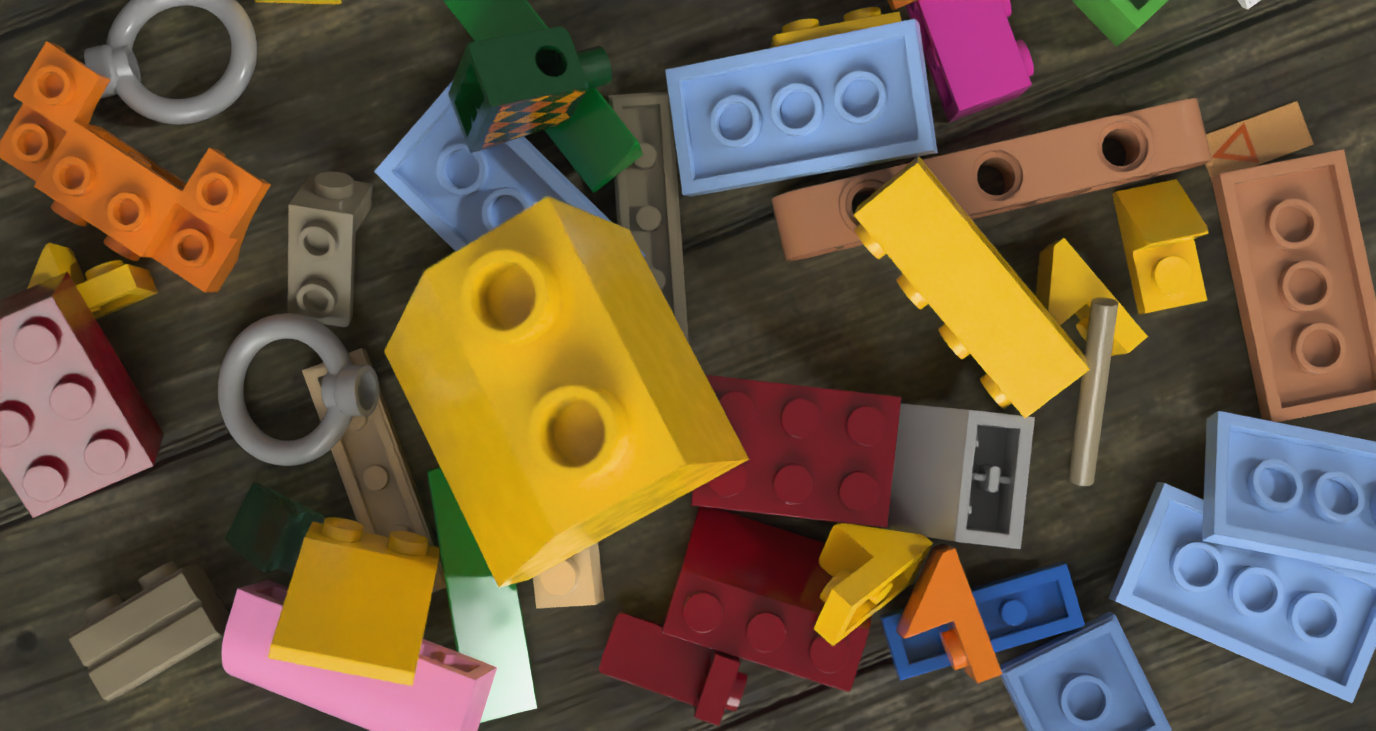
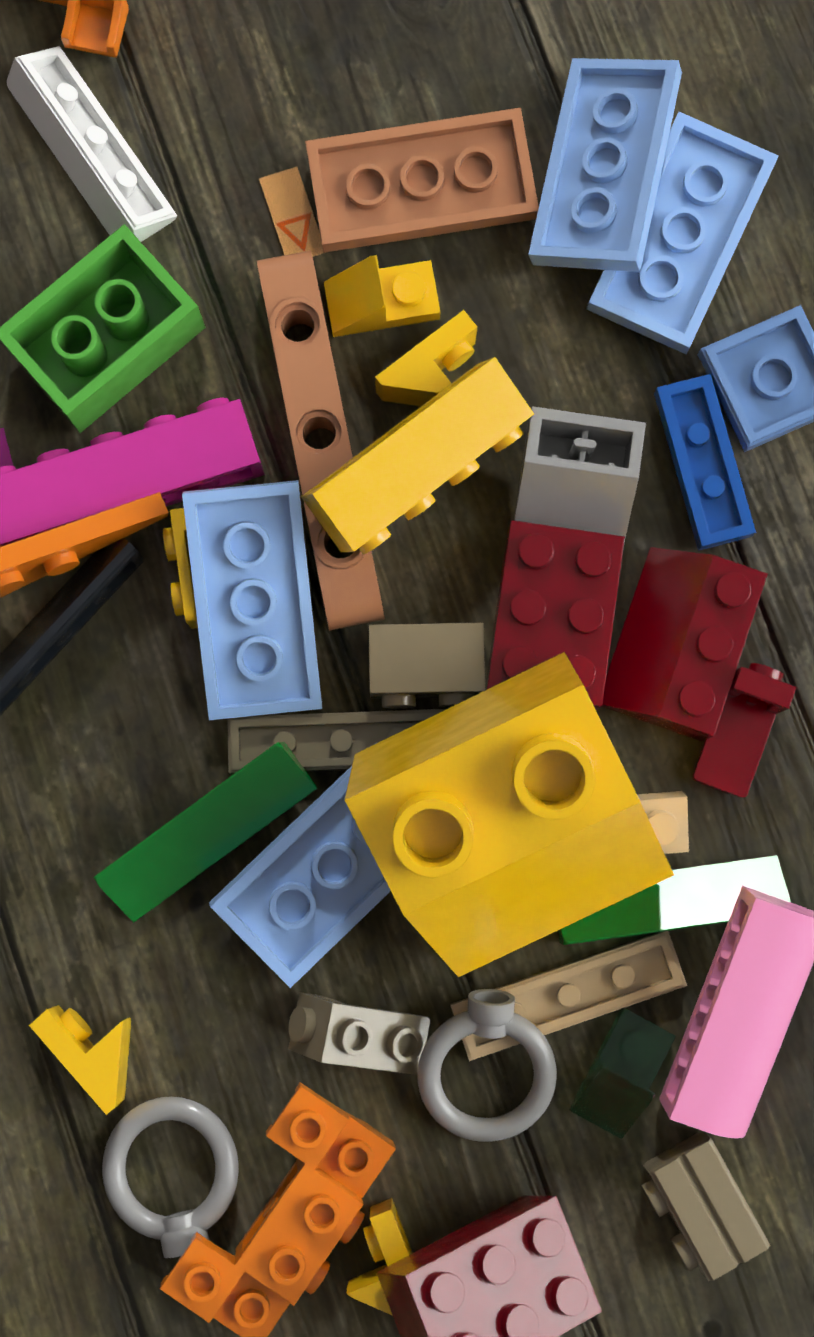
camera: 85 degrees left, 5 degrees down
yellow slope [268,517,440,686] -> none
dark green torso [448,26,612,153] -> none
yellow slope [814,523,933,646] -> none
orange slope [896,543,1002,684] -> none
dark tan bar [1068,297,1119,486] -> none
none -> dark tan brick [369,623,485,709]

